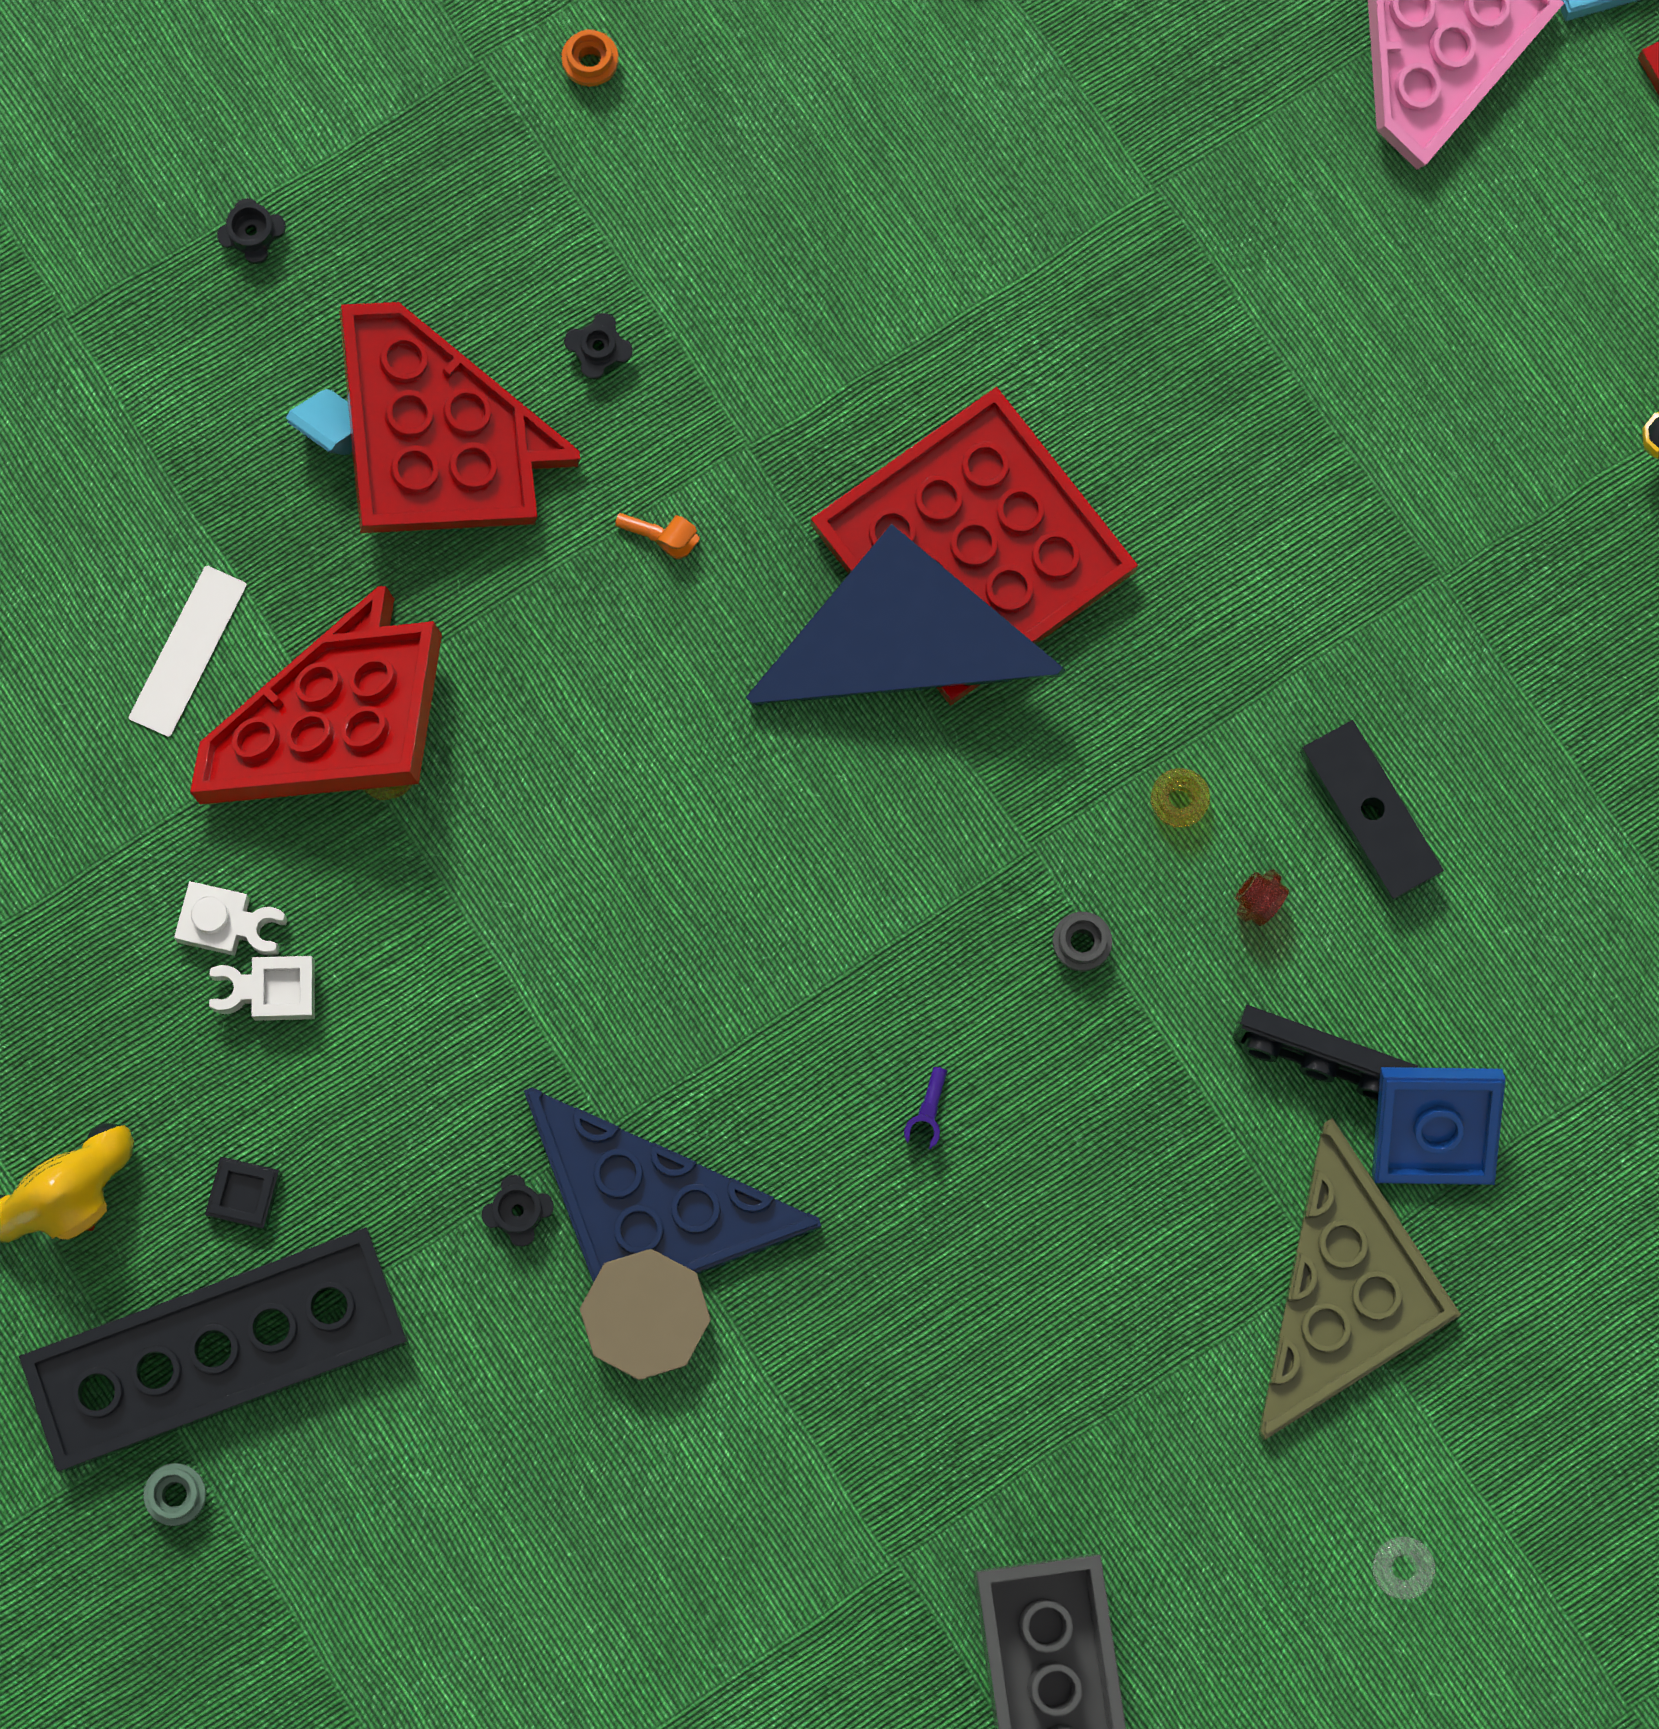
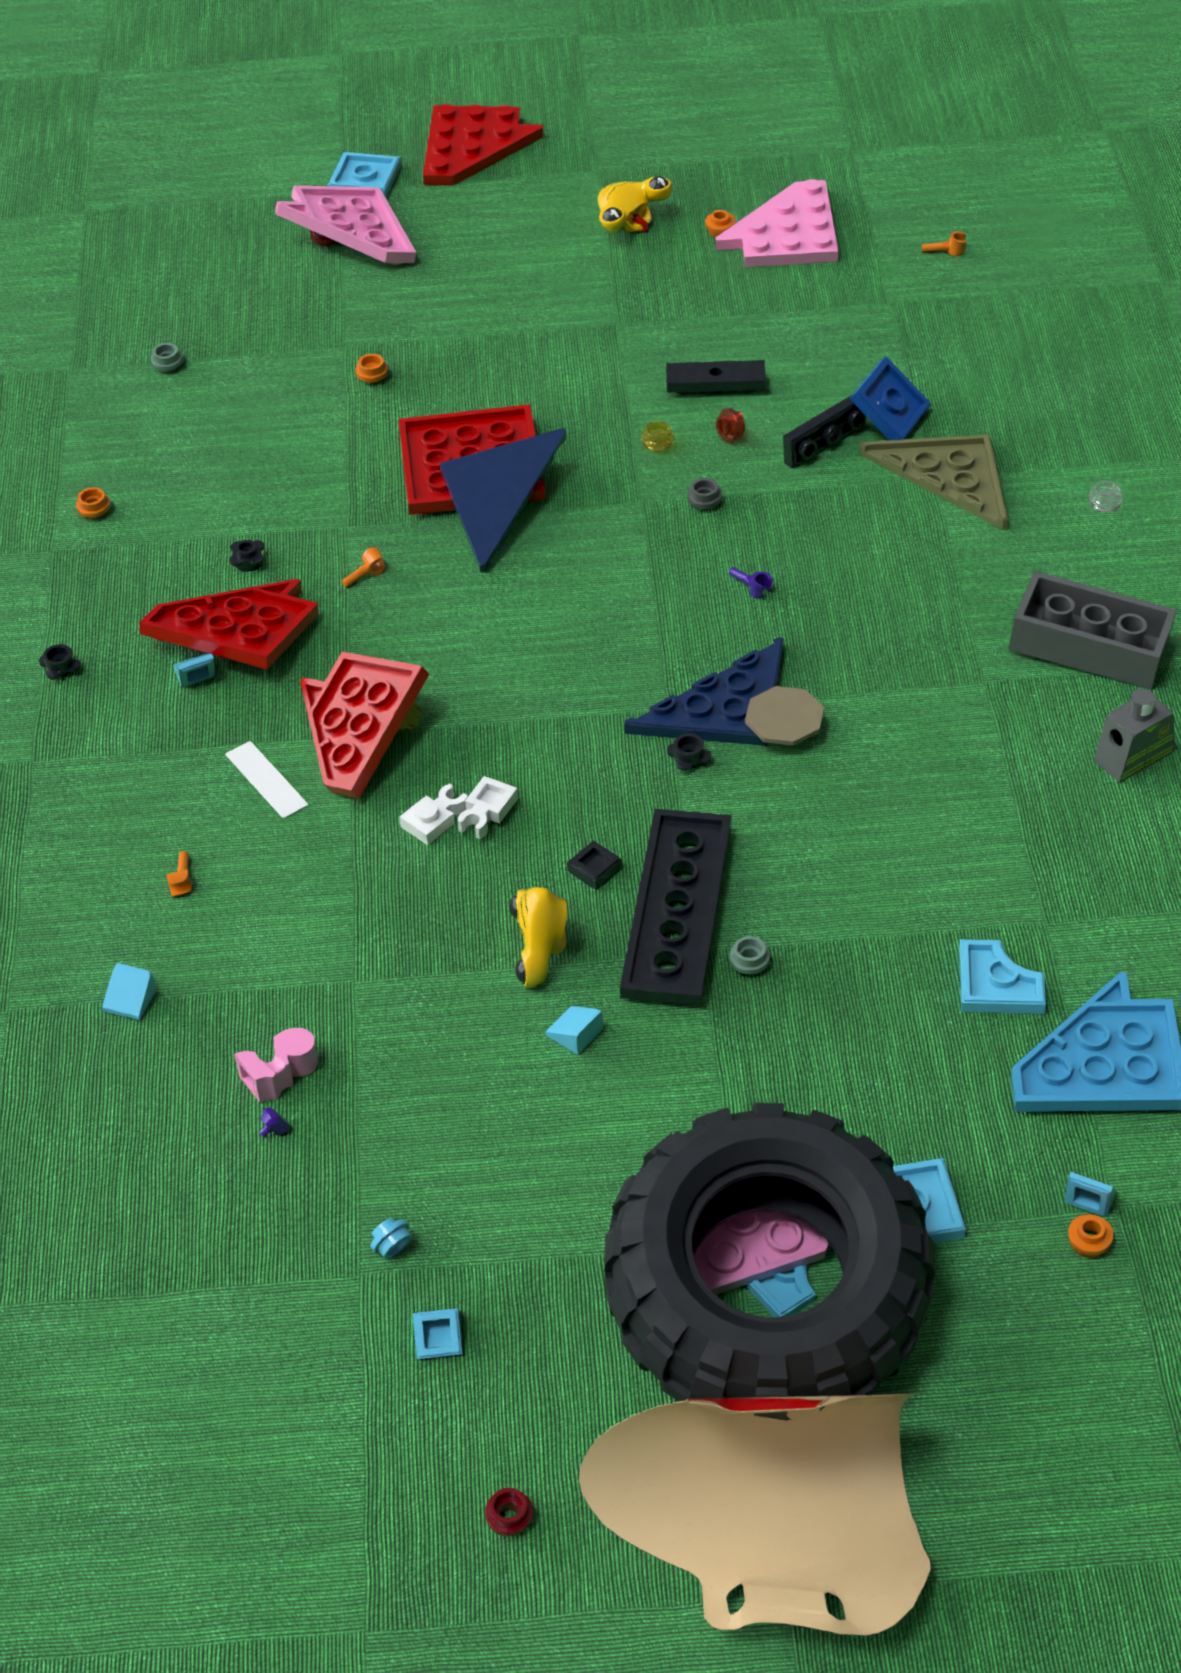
camera: 55 degrees left, 30 degrees down
none -> orange plate [355,354,388,383]

